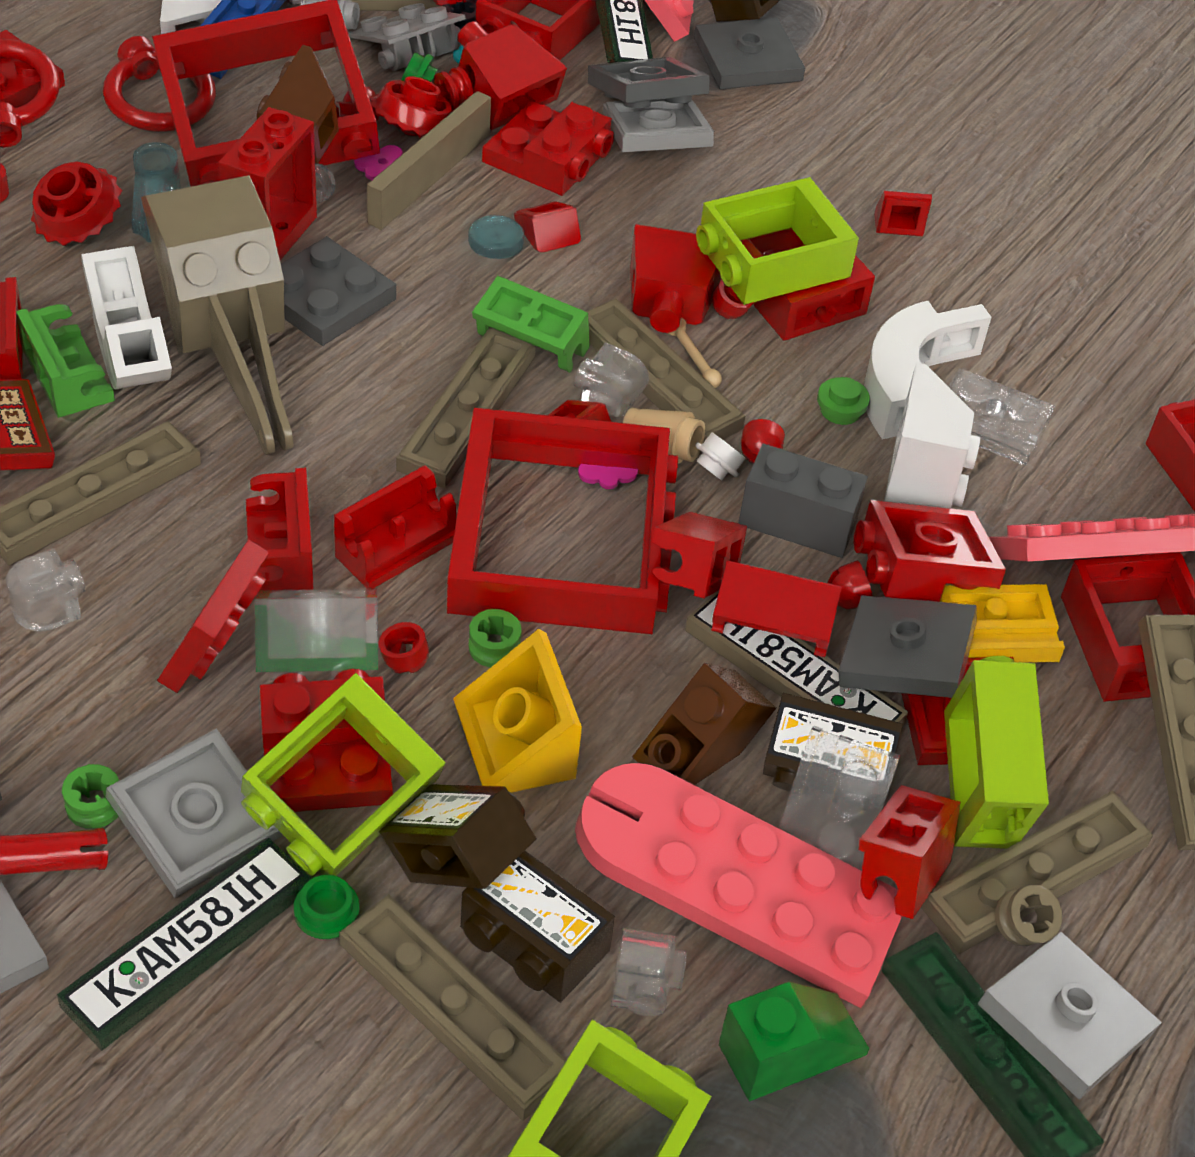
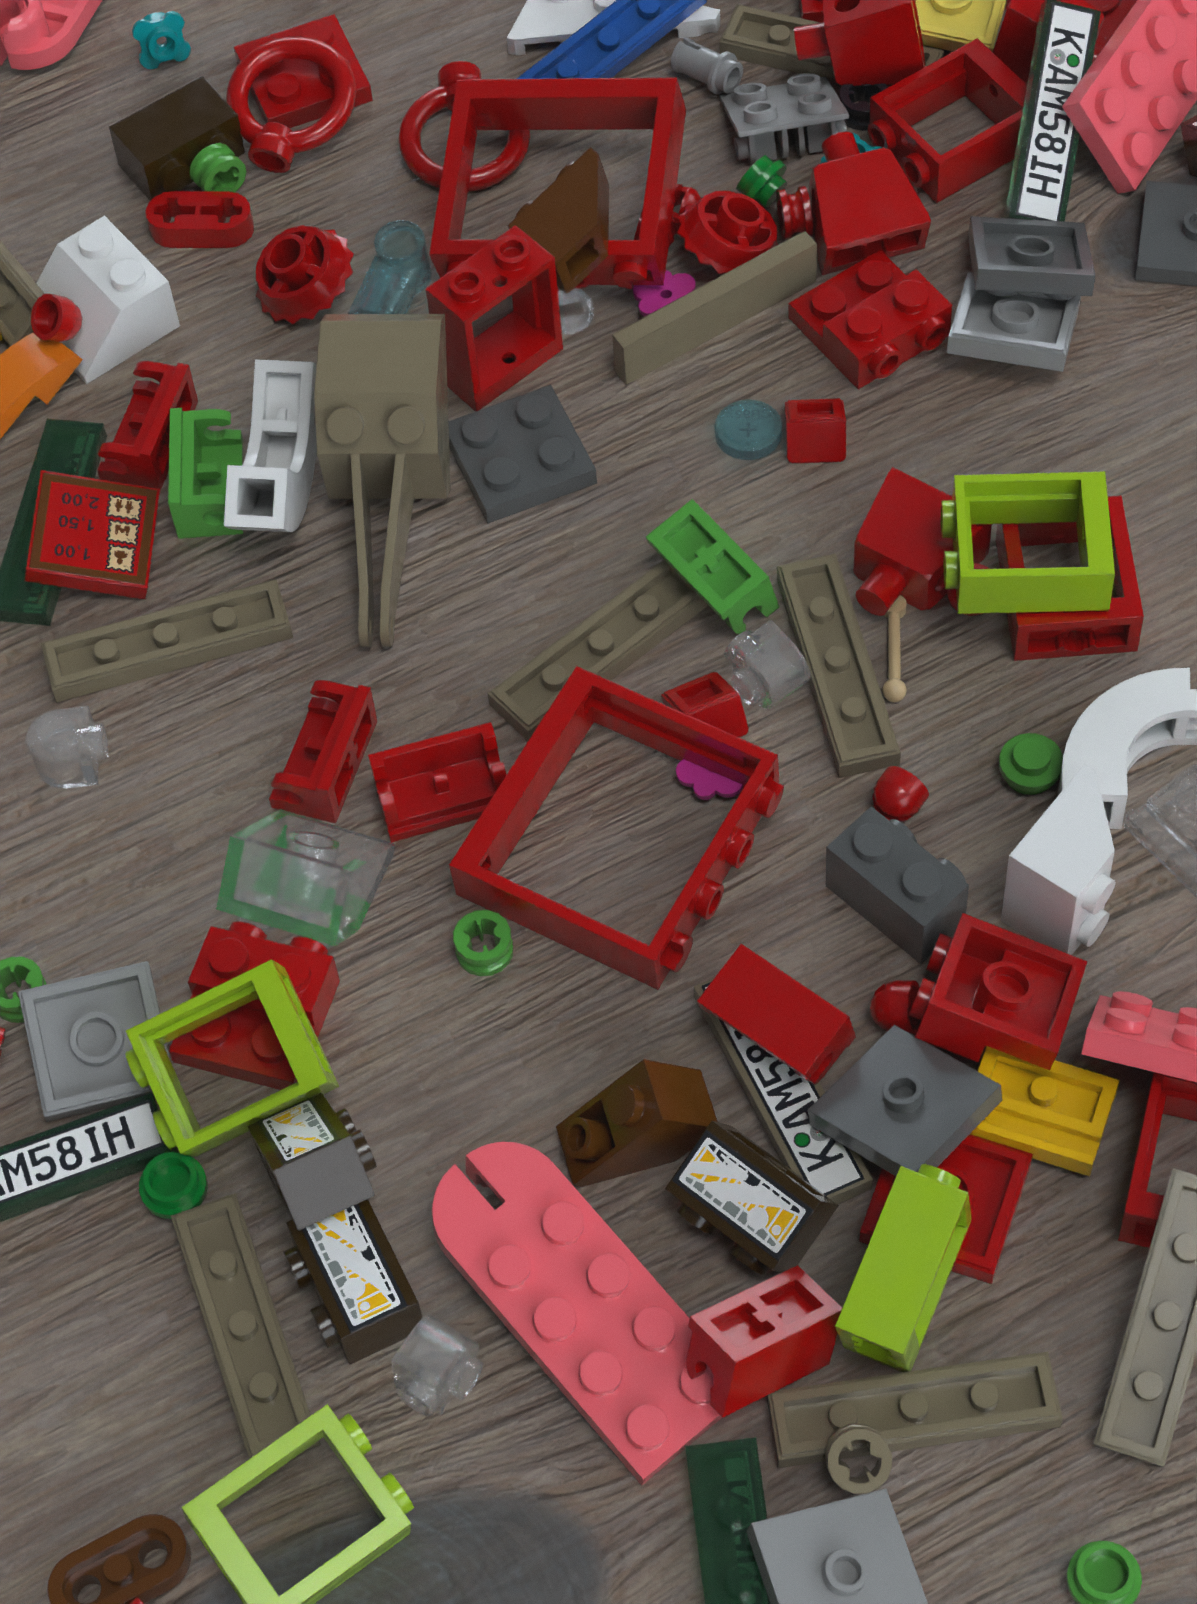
camera: 35 degrees right, 10 degrees up
red plate [157,539,269,693] -> none
red hinge [378,622,429,674] -> none
yellow slope [453,629,582,793] -> none
tan cone [623,407,705,464] -> none
red hinge [652,512,747,599] -> none
white plate [695,432,746,481] -> none
green slope [718,982,869,1102] -> none
clear plate [779,726,901,871] -> none

